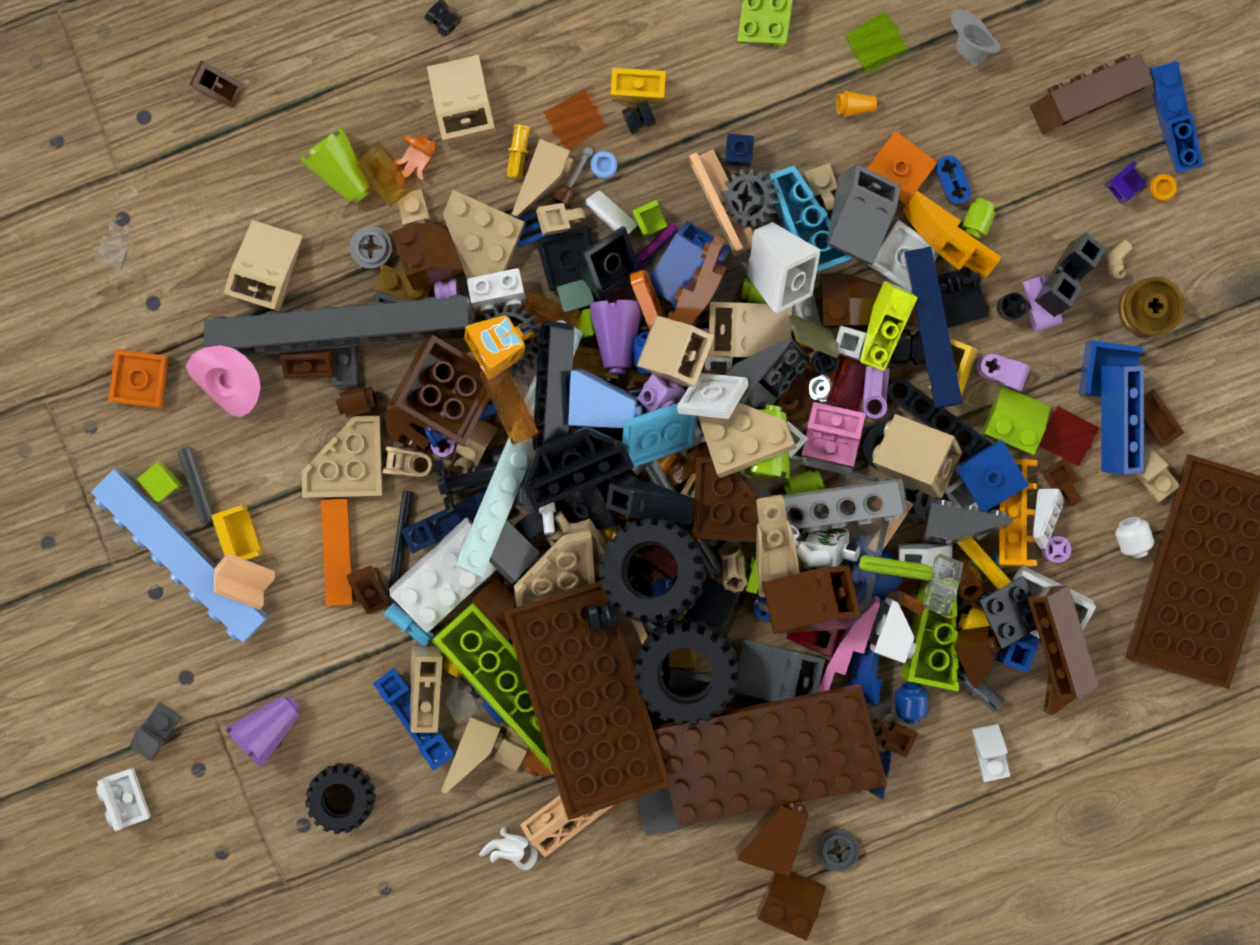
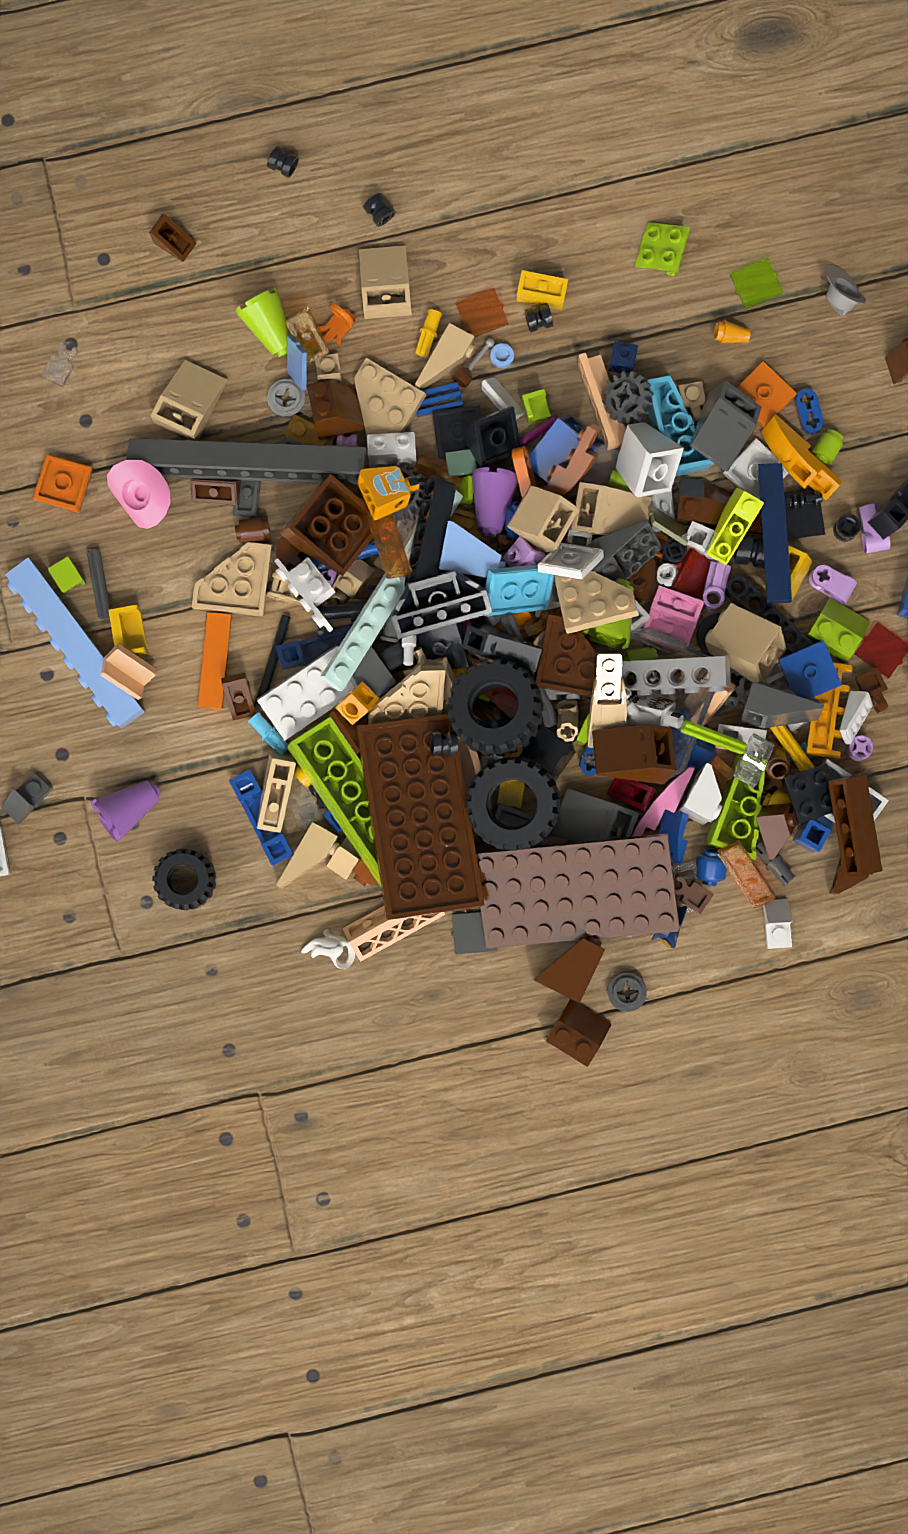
camera: 15 degrees right, 5 degrees down
tan plate [536,203,586,235] -> none
none -> white bracket [274,558,336,632]
none -> medium blue piece [287,334,307,390]
none -> light orange brick [335,681,379,725]
none -> clear orange tile [718,840,775,908]

